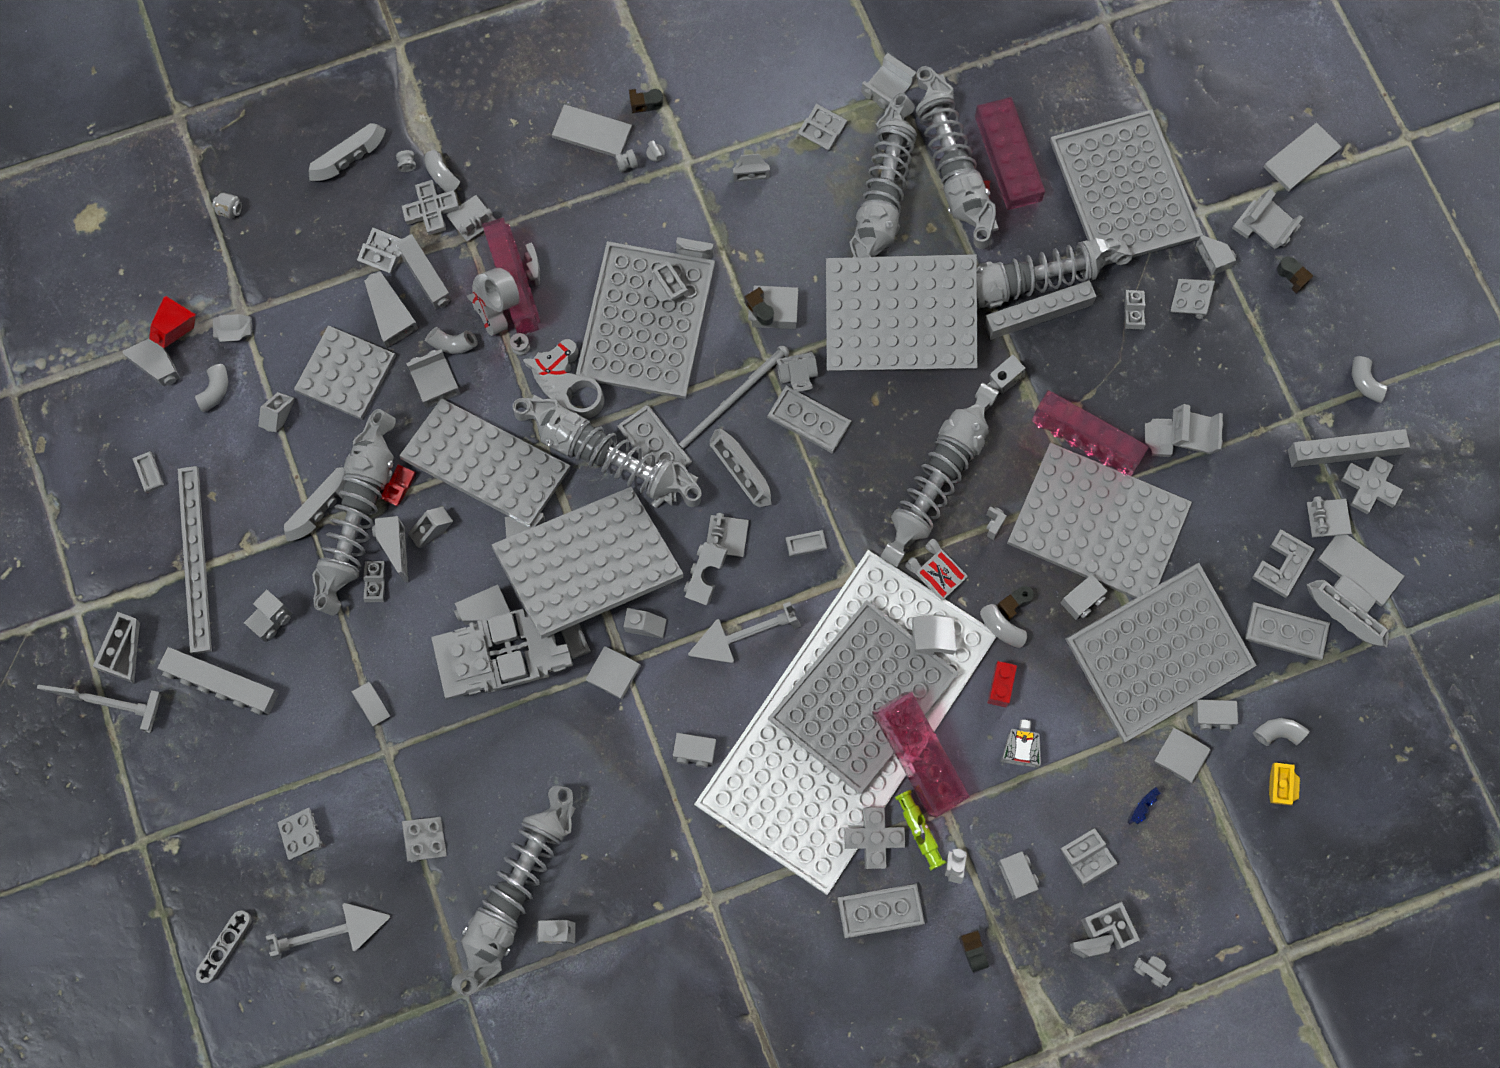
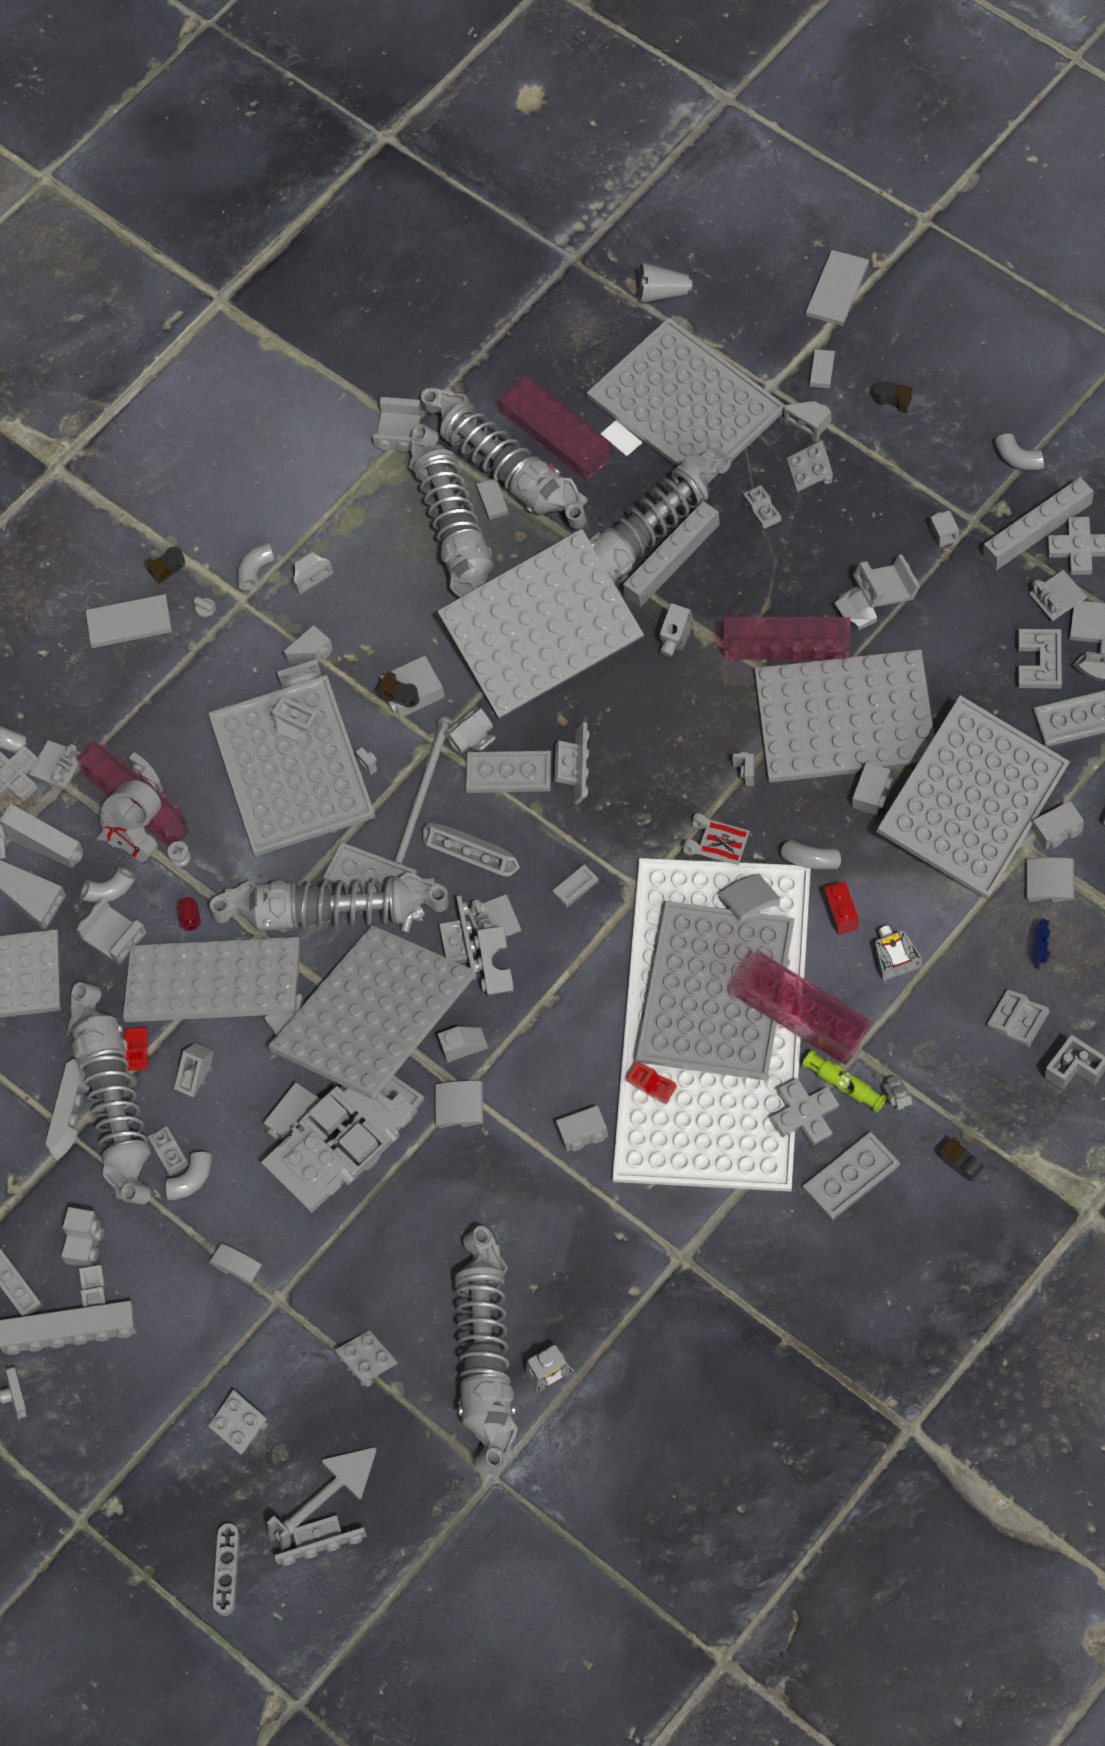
camera: 20 degrees left, 10 degrees down
light grey slope [372,516,408,582] -> none
light grey animal [523,339,605,419] -> none
light grey wheel [615,149,638,172] -> none
light grey piece [688,602,802,663] -> none
light grey slope [798,104,848,151] -> none
piece [880,383,999,567] -> none
leg [997,586,1033,622] -> none
light grey brick [997,852,1039,900] -> none
light grey slope [1070,934,1114,958] -> none
light grey panel [1242,189,1303,249] -> none
none -> light grey slope [79,1265,107,1308]
none -> light grey cylinder [166,1152,212,1200]
none -> dark red brick [177,898,201,931]
none -> light grey cylinder [238,542,275,590]
none -> light grey bracket [274,1515,367,1566]
none -> light grey slope [284,625,333,664]
none -> light grey plate [356,747,377,775]
none -> light grey bracket [439,895,480,981]
none -> light grey tile [477,479,509,520]
none -> light grey bracket [554,722,589,805]
none -> white sticker [601,420,643,456]
none -> red slope [626,1062,677,1104]
none -> light grey cone [637,263,692,303]
none -> light grey brick [930,510,959,547]

